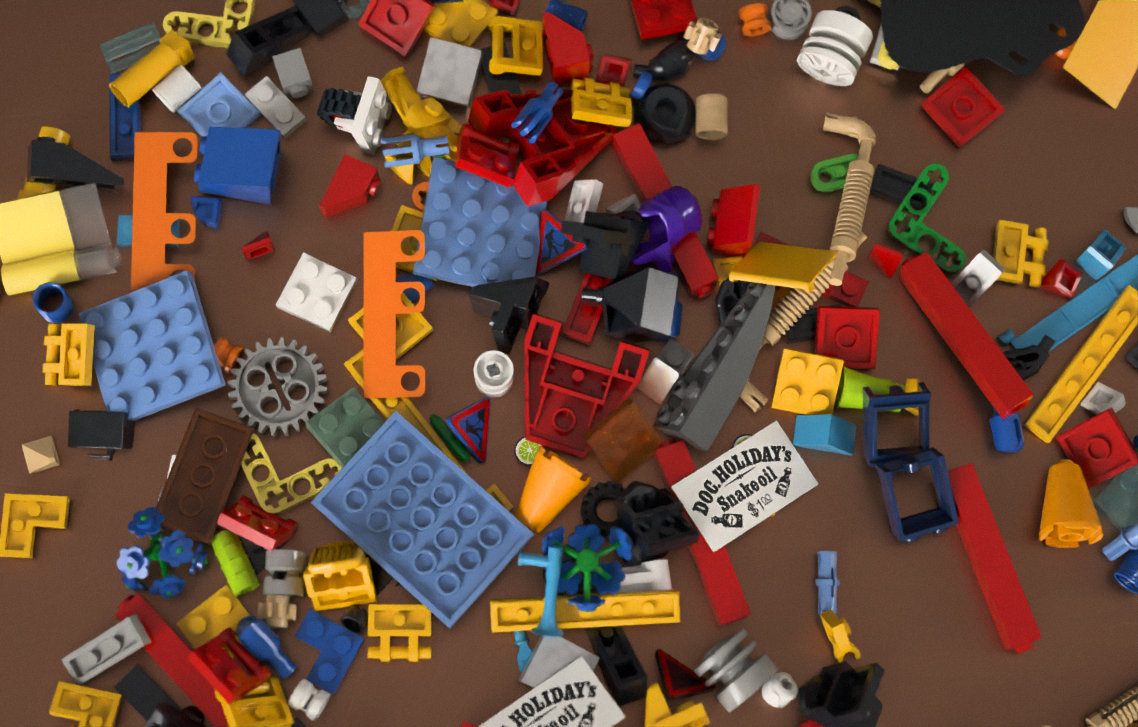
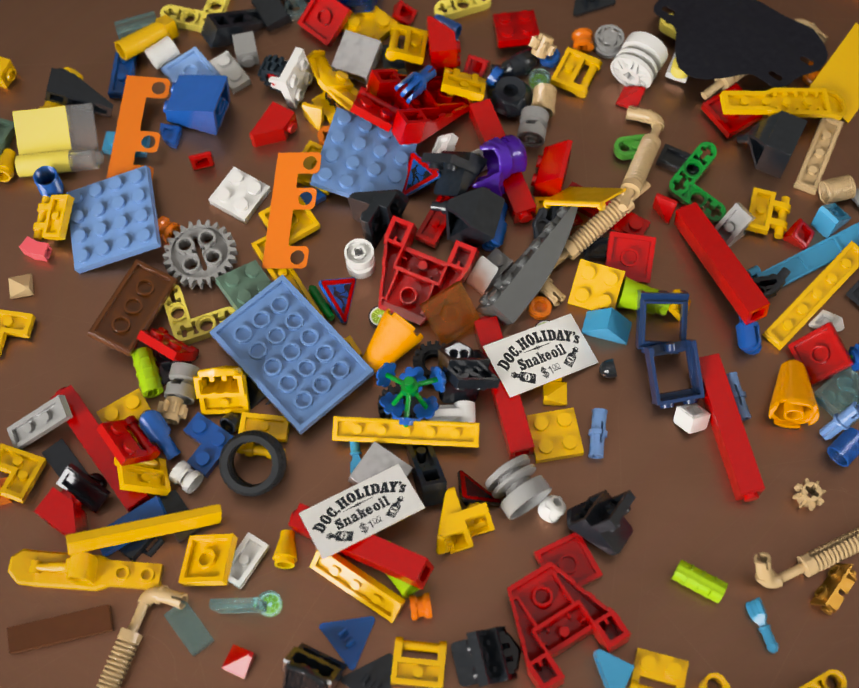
camera: 15 degrees right, 10 degrees down
black piece [68,409,135,461] -> none
blue plant [117,507,208,598] -> none
medium blue arm [381,134,450,168] -> none
dark azure piece [518,545,564,637] -> none
yellow plate [820,609,860,663] -> none
none -> coral piece [19,236,52,262]
none -> black tyre [219,430,287,496]
none -> light grey wheel [517,106,549,147]
none -> yellow plate [526,407,584,464]
none -> clear light blue tile [528,68,550,89]
none -> orange tile [528,296,552,320]
none -> yellow slope [543,382,567,406]
none -> yellow plate [550,47,602,99]
none -> black hinge [599,358,617,379]
none -> red slope [616,86,645,109]
none -> white slope [673,403,711,434]
none -> yellow piece [720,87,848,120]
none -> medium blue pin [726,372,752,421]
none -> black piece [737,111,807,179]
none -> tan gear [792,478,826,511]
none -> tan tile [793,118,844,195]
none -> tan piece [818,175,856,205]

